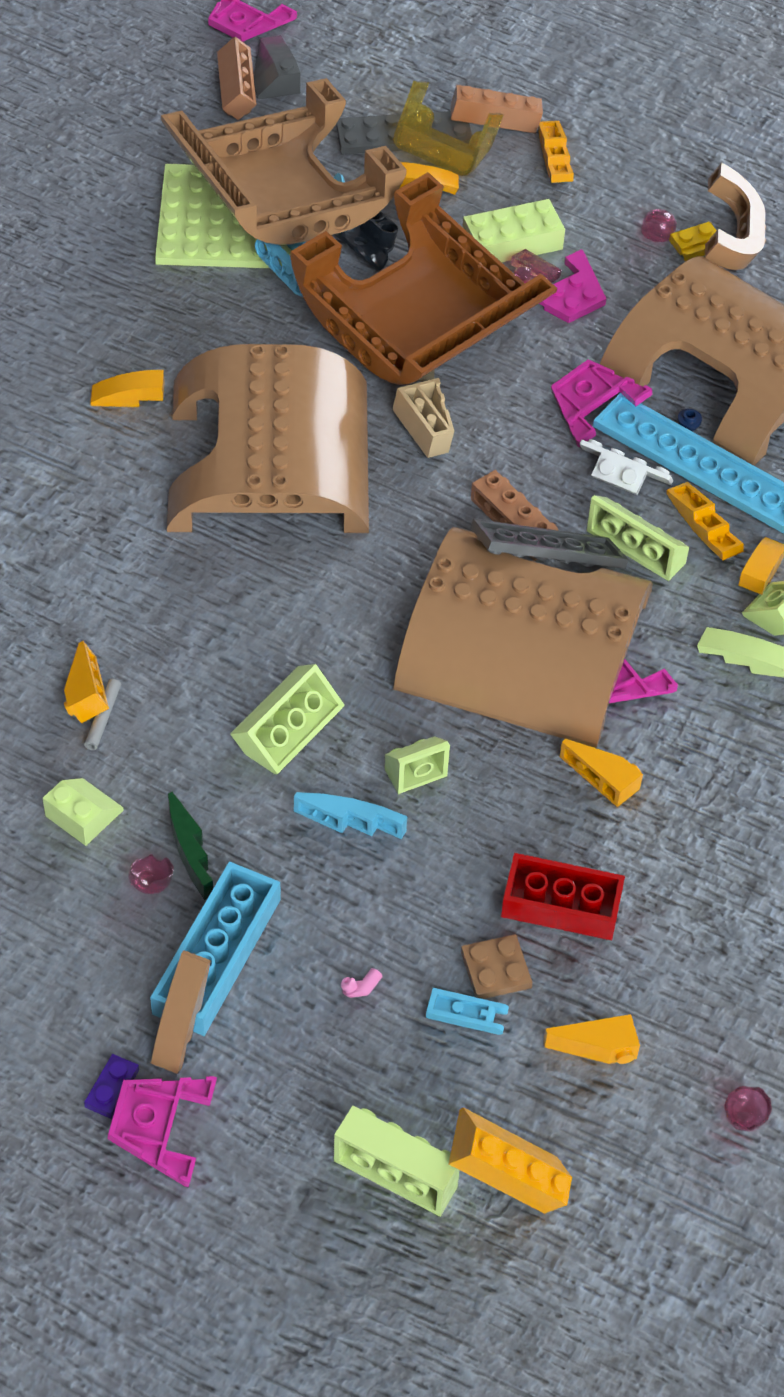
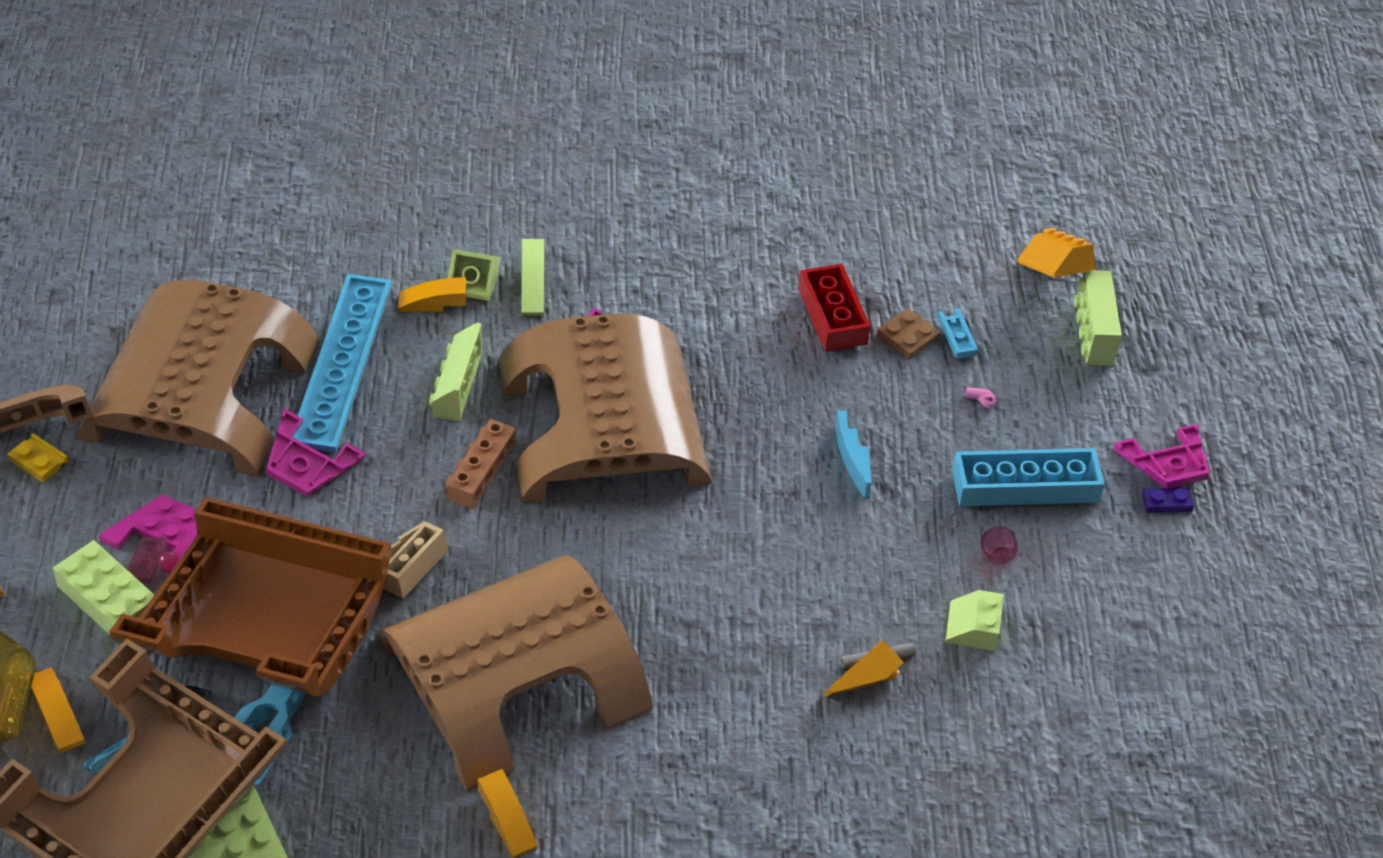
camera: 120 degrees left, 5 degrees down
medium nougat slope [151,950,211,1074] -> none
dark green slope [168,791,214,900] -> none
yellowish green slope [230,664,345,774] -> none
yellowish green slope [385,736,450,794] -> none
dark grey plate [471,519,629,570] -> none
light orange slope [543,1014,640,1064] -> none
light orange slope [560,739,643,807] -> none
white bracket [580,439,673,495] -> none
clear pink hair [641,209,677,242] -> none
light orange slope [666,482,744,560] -> none
dark blue plate [677,409,702,431] -> none
clear pink hair [724,1086,772,1132] -> none

